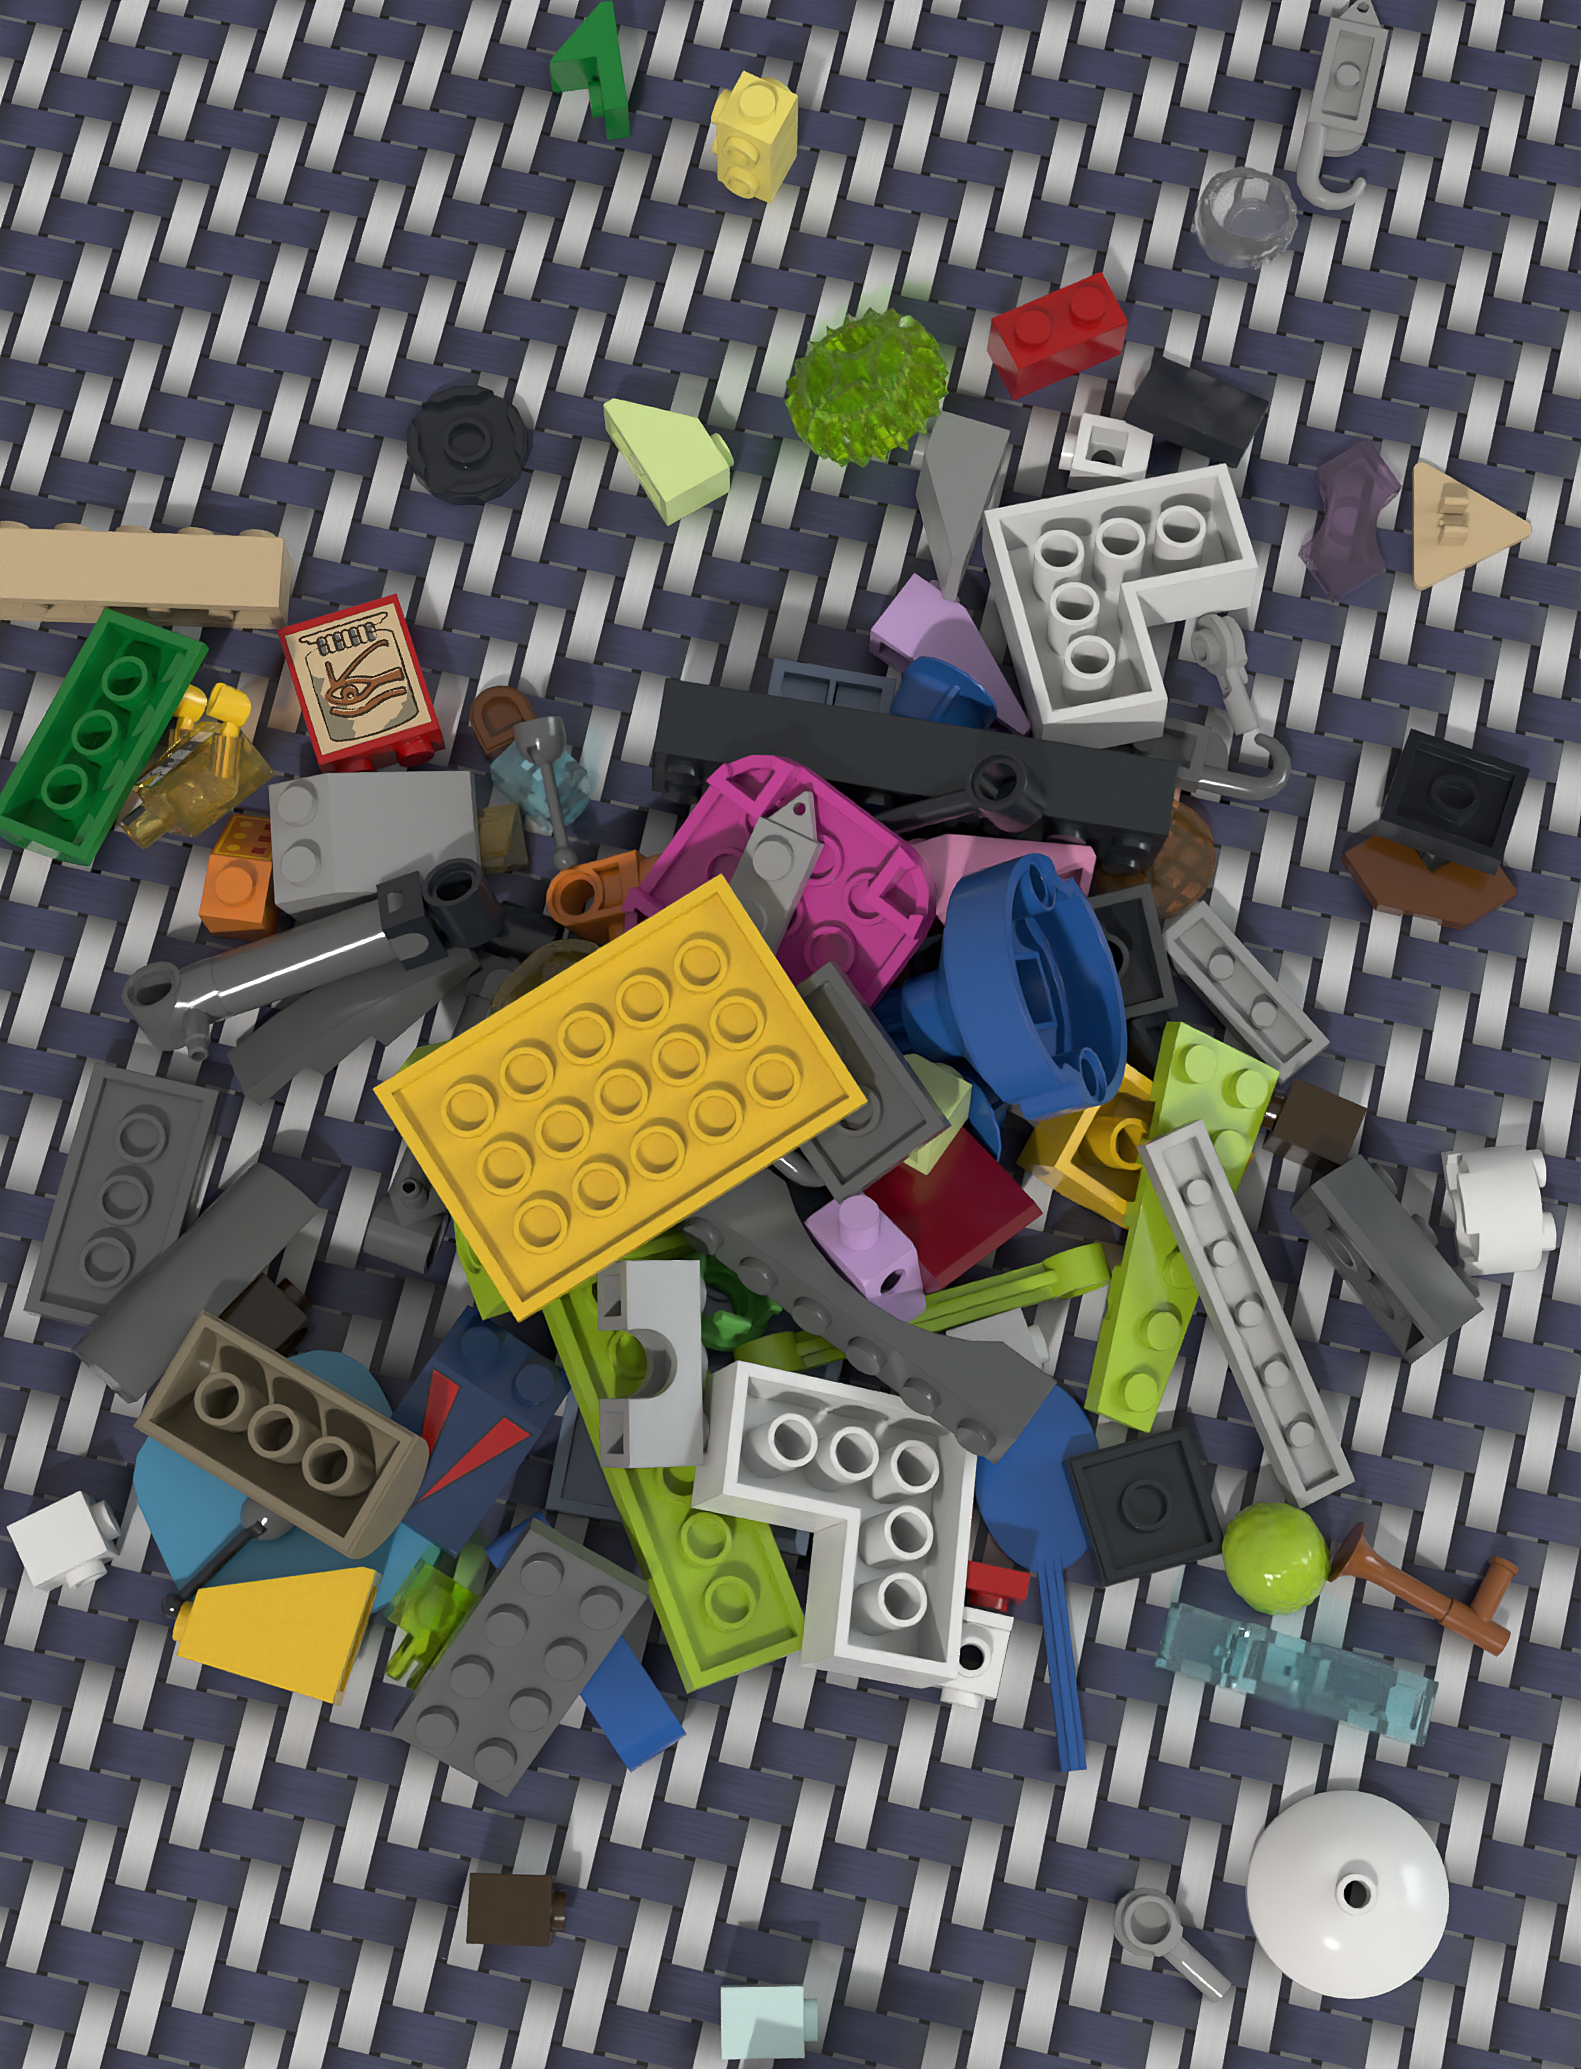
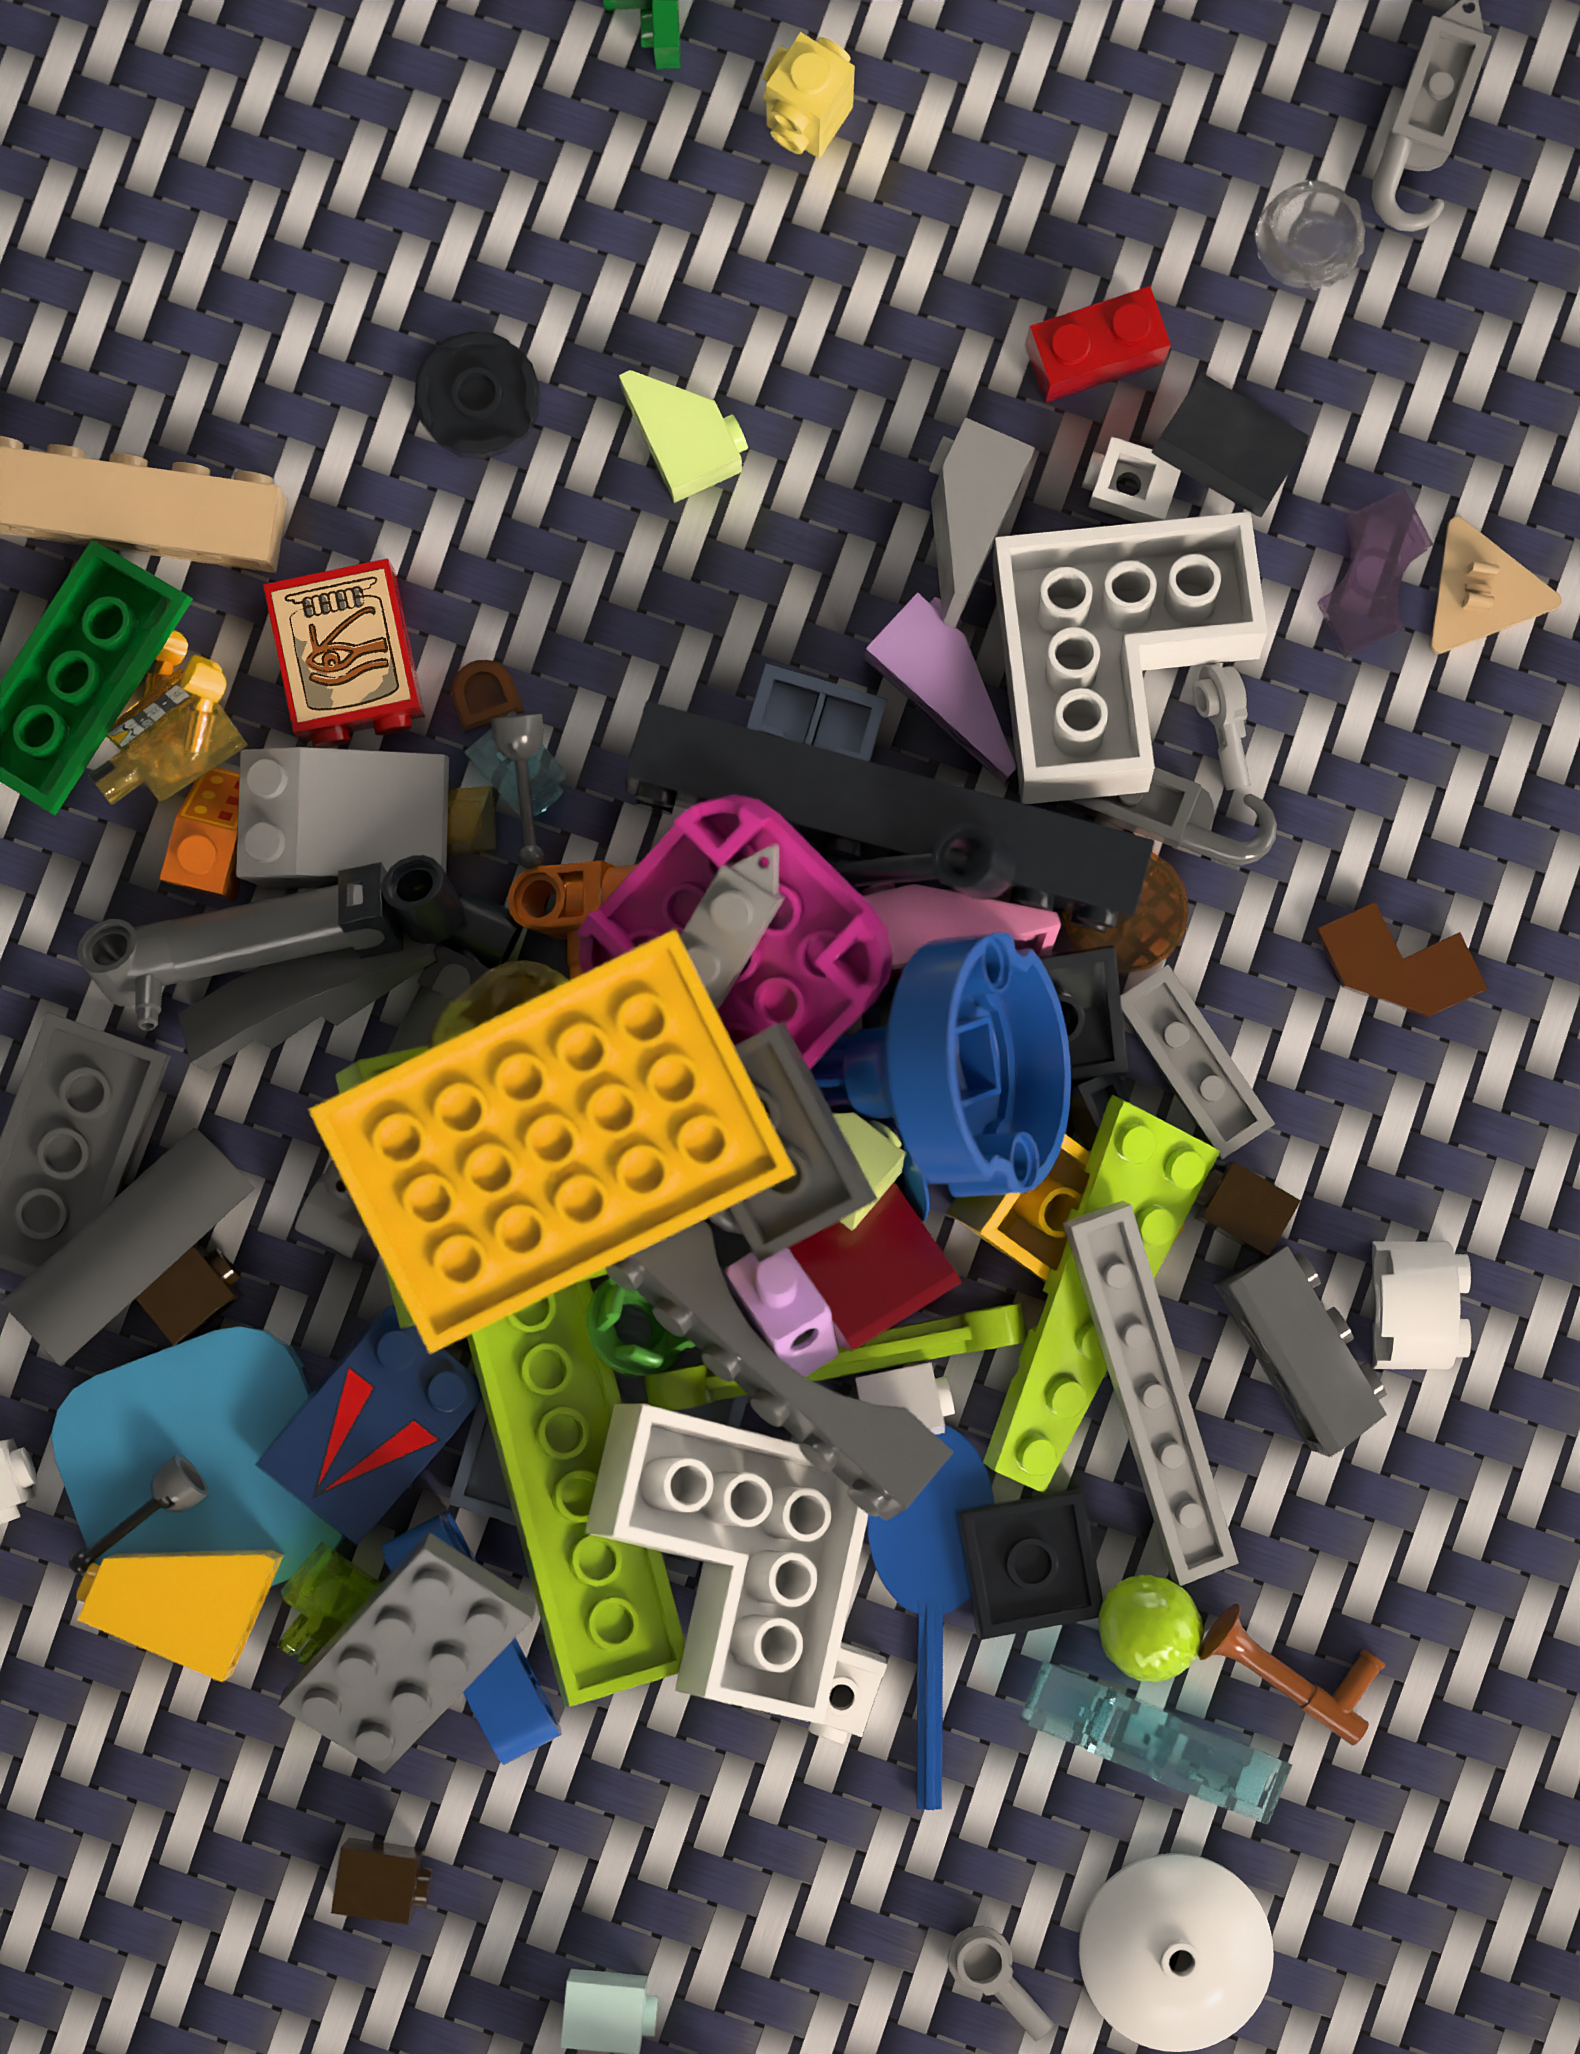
camera: 10 degrees right, 10 degrees up
dark tan brick [133,1309,429,1559] -> none
light grey arch [597,1260,709,1468] -> none
clear neon green gear [785,307,949,468] -> none
blue piece [889,656,998,730] -> none
red plate [965,1510,1031,1613] -> none
black plate [1374,728,1530,876] -> none

